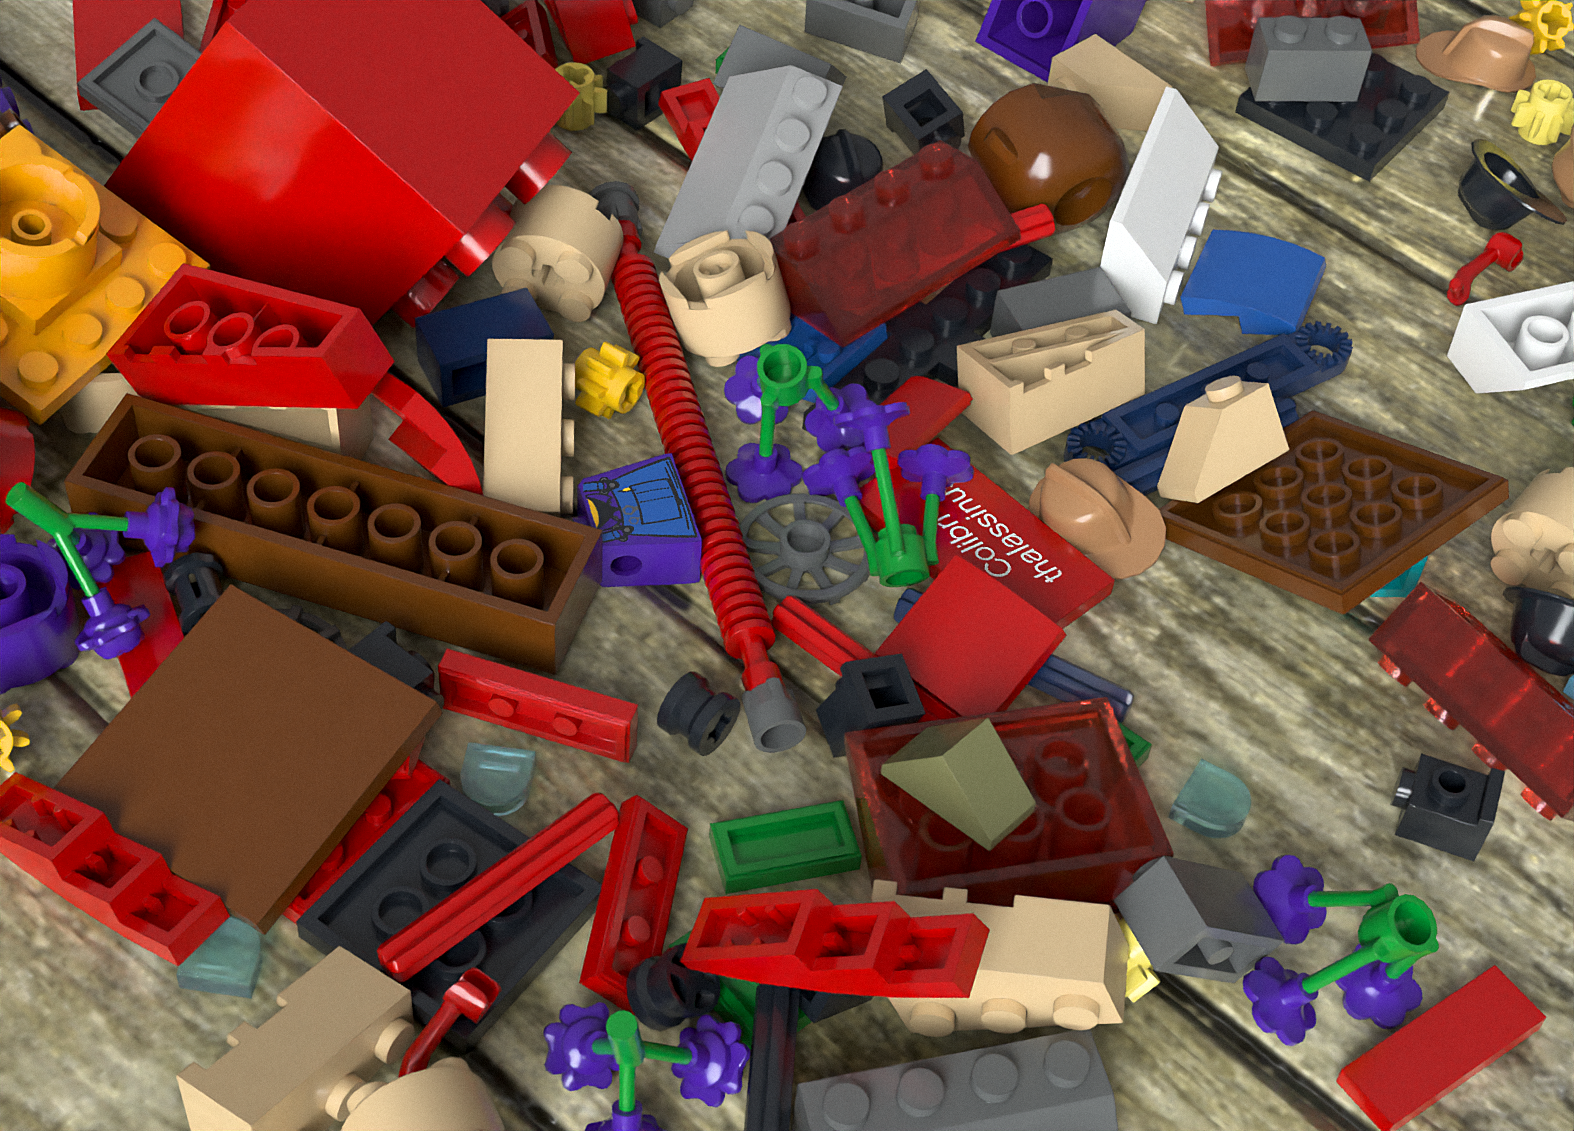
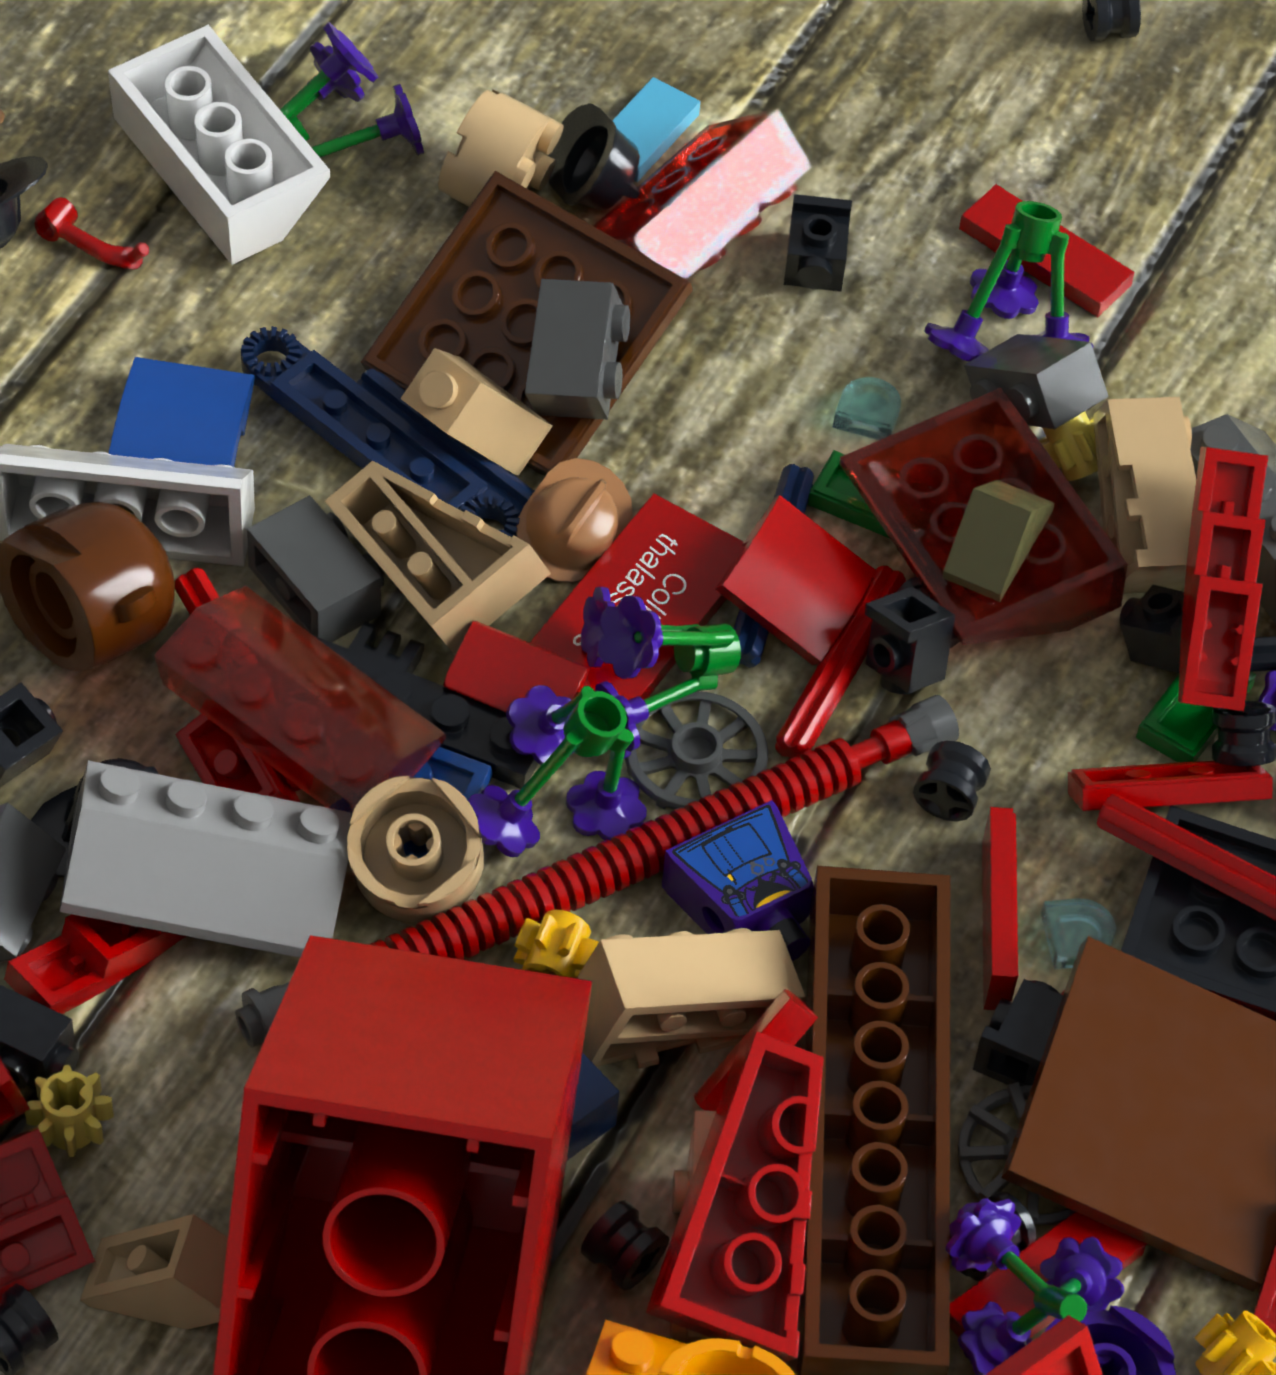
camera: 105 degrees left, 5 degrees up
green tile [709,800,862,894] -> none
none -> dark grey brick [525,279,630,420]

